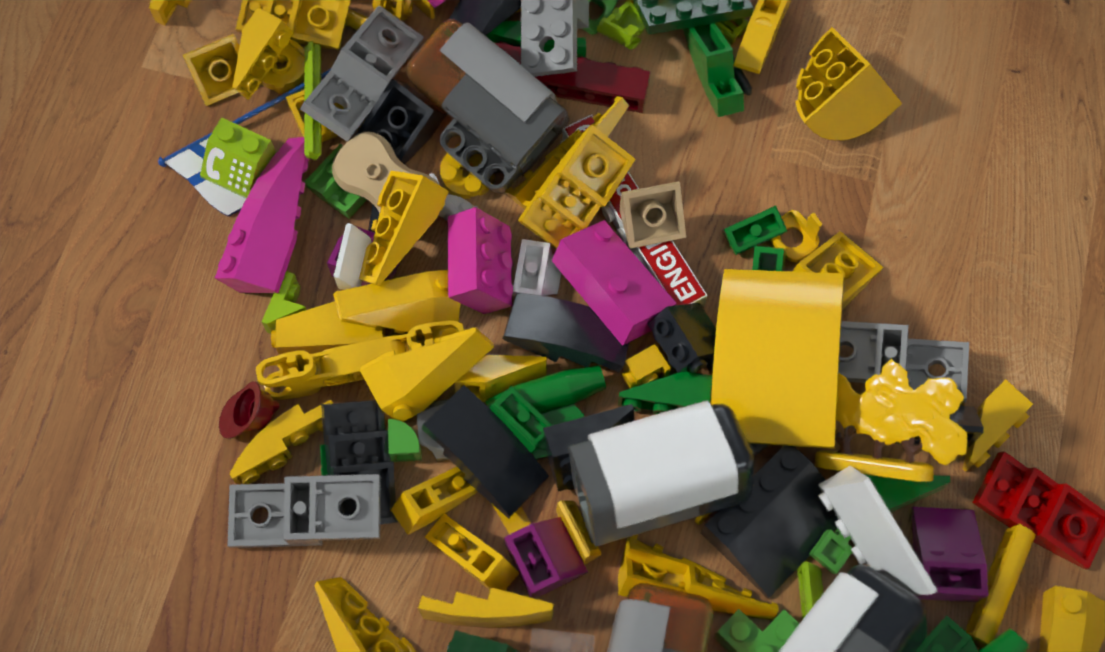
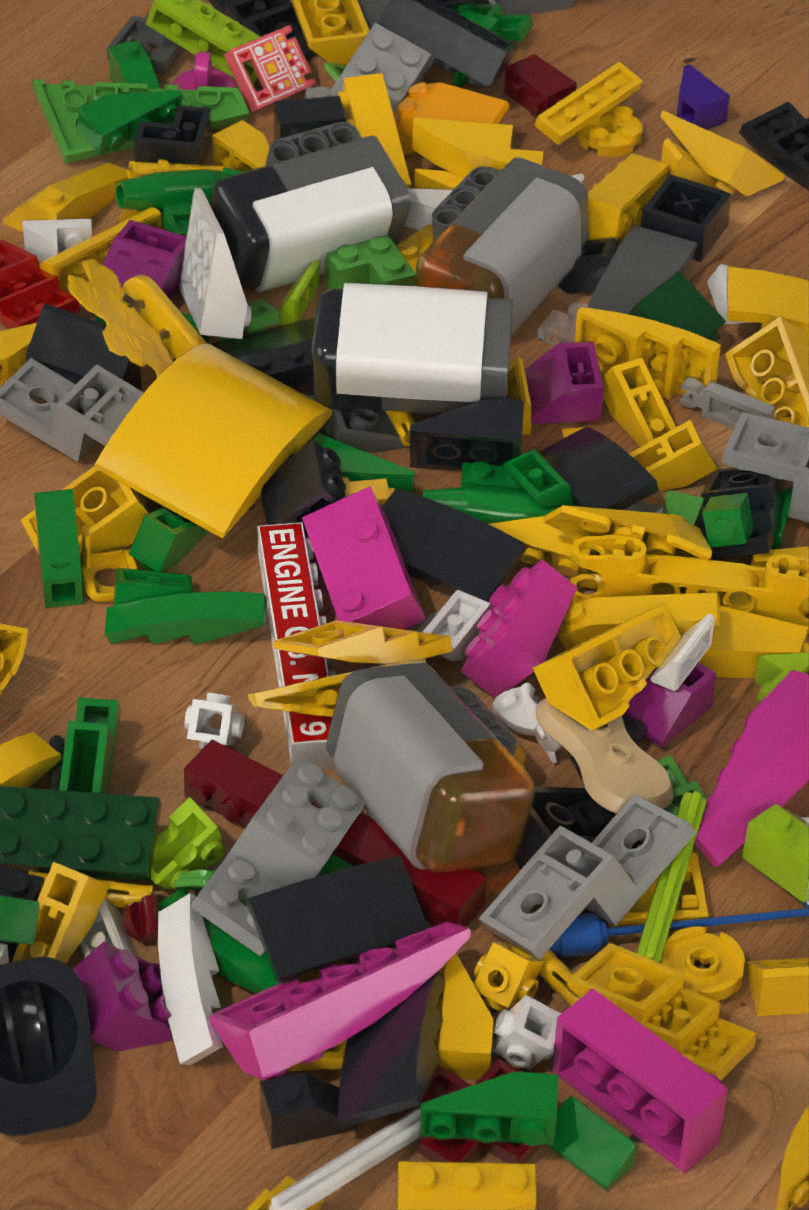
camera: 160 degrees left, 25 degrees down
yellow slope [233,7,294,101] -> none
tan slope [619,181,686,249] -> none
none -> white slope [23,219,92,262]
none -> green slope [34,489,83,609]
none -> green slope [105,591,267,645]
none -> white brick [184,692,245,749]
none -> light grey plate [679,377,775,429]
none -> green brick [702,493,754,548]

